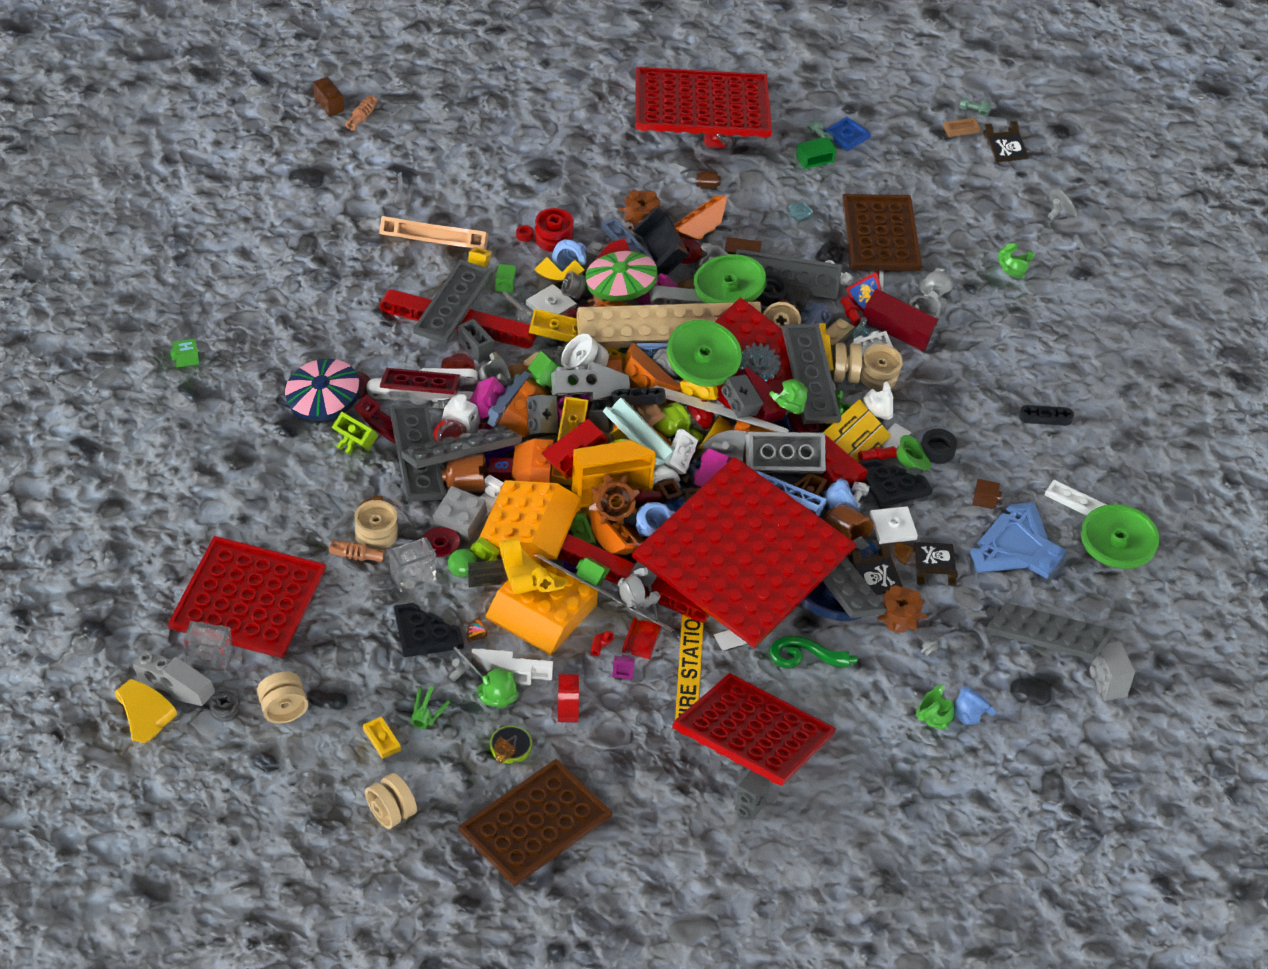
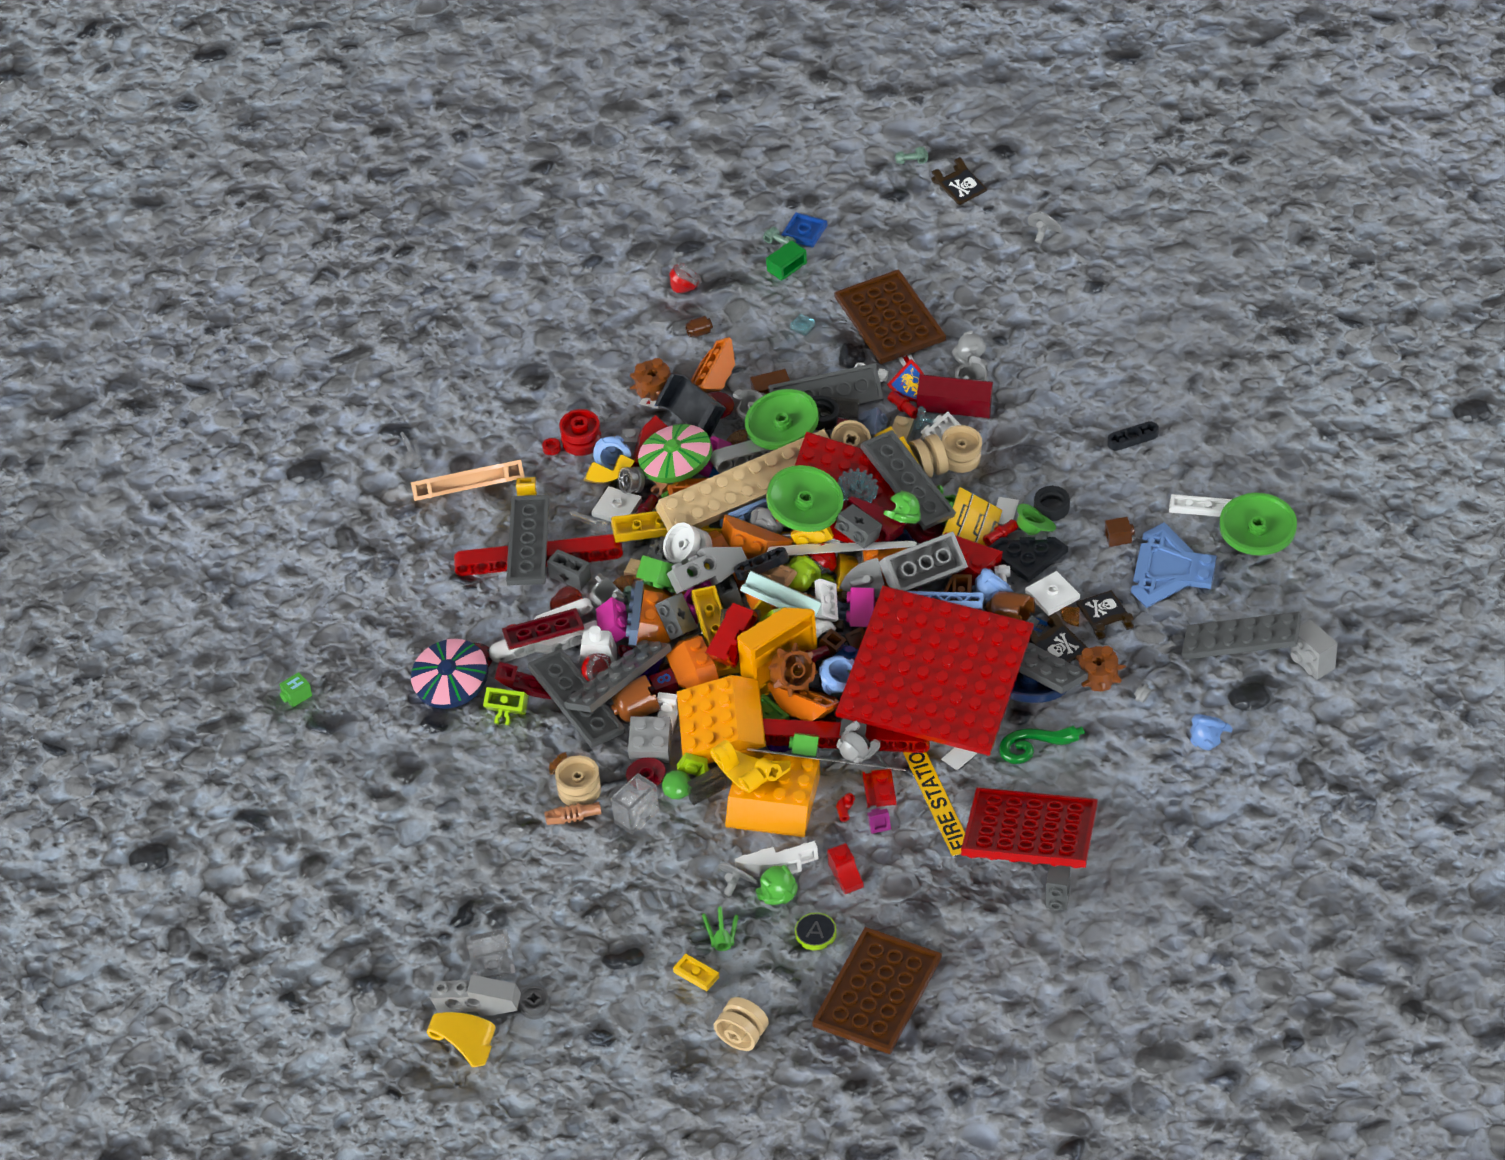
camera: 15 degrees left, 0 degrees up
red plate [168,536,326,659] -> none
tan wheel [257,672,308,724] -> none
reddish brown brick [313,77,344,116] -> none
nougat hinge [345,95,378,130] -> none
black plate [393,603,464,657] -> none
tile [467,617,487,642] -> none
clear orange tile [494,736,516,765] -> none
bright green brick [495,264,516,293] -> none
sand blue plate [601,217,654,261] -> none
red plate [635,67,772,138] -> none
white helmet [863,381,893,420] -> none
bright green helmet [916,685,955,730] -> none
medium nougat tile [943,118,981,137] -> none
bright green helmet [998,244,1035,278] -> none

